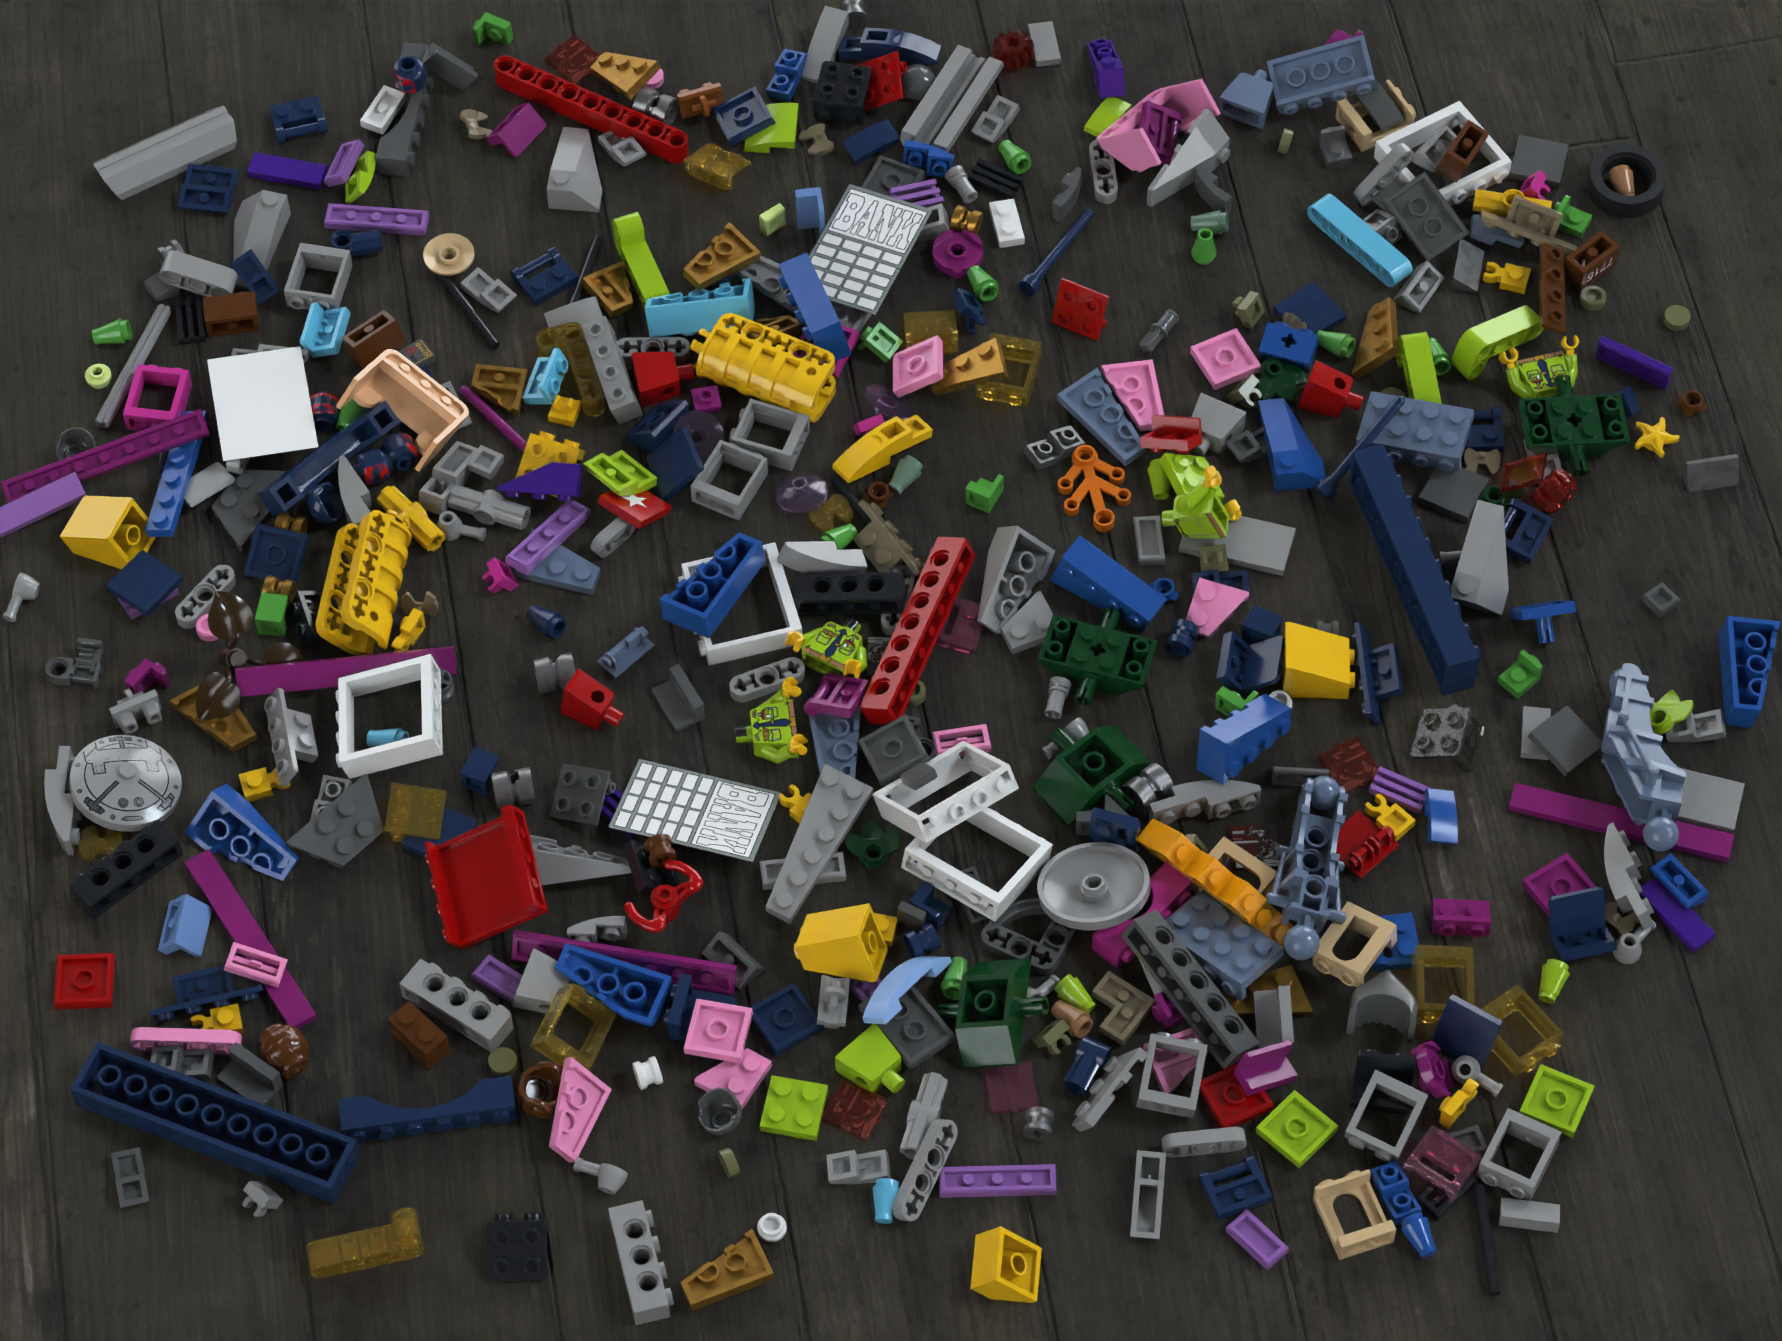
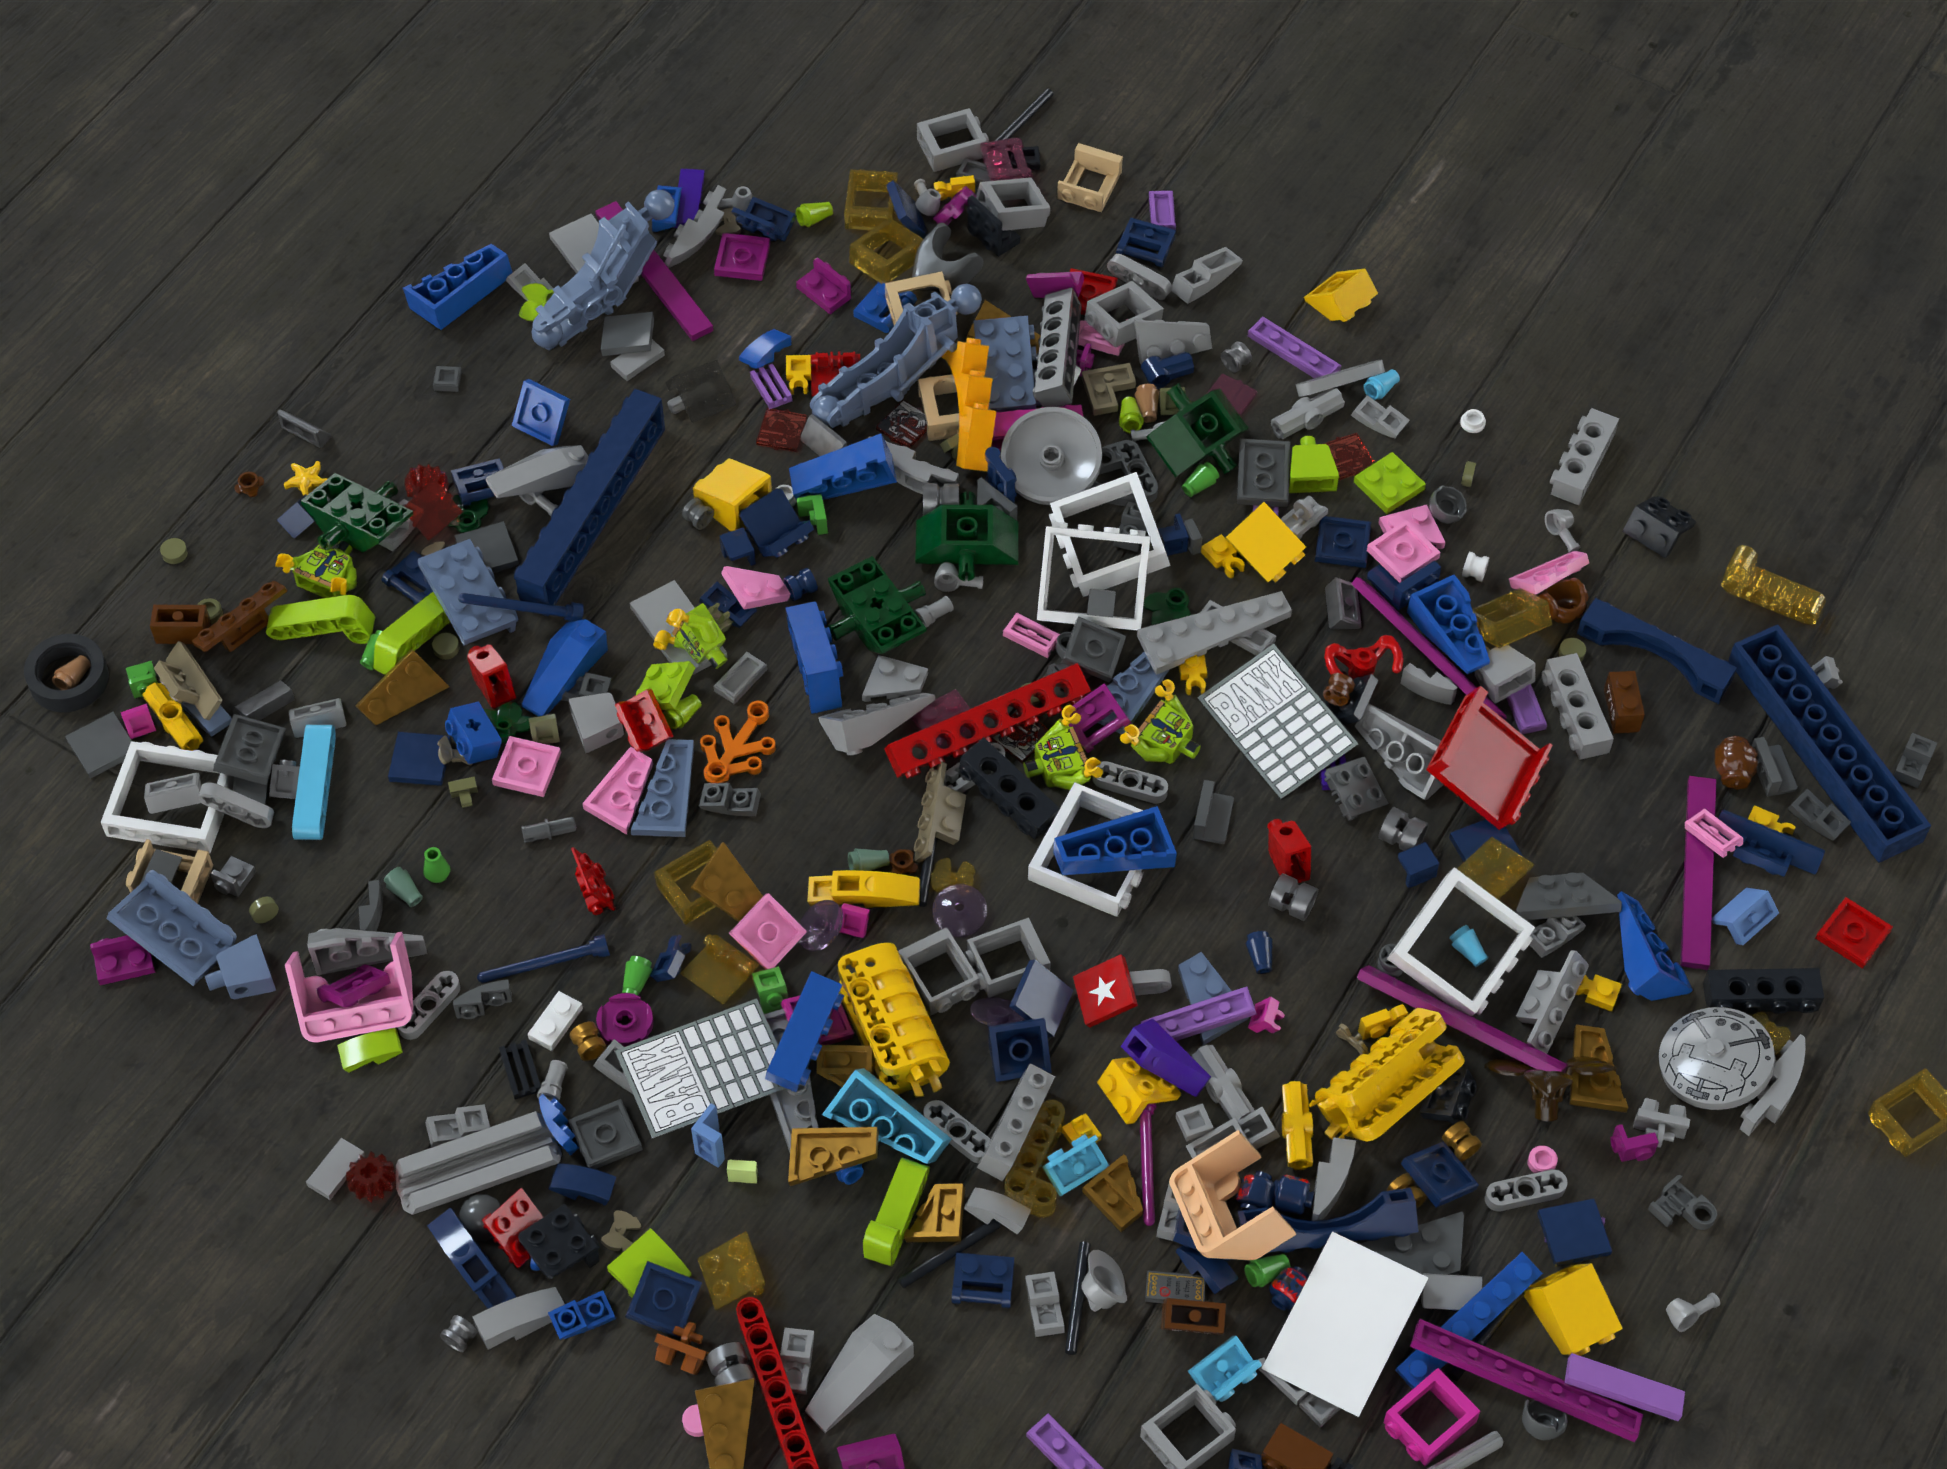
camera: 140 degrees left, 0 degrees up
bright pink beam [129,1027,242,1055] -> none
bright green panel [255,592,288,637] -> none
dark blue hair [307,482,344,525] -> none
dark blue piece [330,230,383,260] -> none
tan dish [423,233,475,276] -> none
light grey bar [436,511,486,541] -> none
lime slope [583,450,657,496] -> none
sand blue hinge [597,626,655,679] -> none
red torso [631,351,694,408] -> none
pearl gold wing [681,1229,775,1311] -> none
magenta bracket [691,385,721,416] -> none
light grey slope [777,541,868,574] -> none
bright green cone [817,523,857,550] -> none
light blue slope [862,956,952,1024] -> none
medium lavender tile [888,179,944,208] -> none
dark blue wheel [903,923,941,958] -> none
bright green panel [965,474,1004,513] -> none
bright green cone [998,140,1031,174] -> none
dark purple slope [1087,38,1125,98] -> none
blue plate [1149,578,1179,602] -> none
light grey panel [1253,985,1294,1048] -> none
lime plate [1255,1090,1338,1168] -> none
bright green cone [1316,330,1356,358] -> none
dark blue bracket [1352,621,1404,725] -> none
blue slope [1370,1160,1422,1226] -> none
blue cone [1400,1212,1437,1258] -> none
reddish brown brick [1436,119,1490,183] -> none
yellow plate [1483,262,1531,294] -> none
bright green bracket [1497,650,1543,699] -> none
light grey slope [1499,1197,1560,1233] -> none
lime plate [1519,1064,1595,1138] -> none
dark purple tile [1595,336,1673,390] -> none
none -> light grey piece [1081,1250,1127,1312]

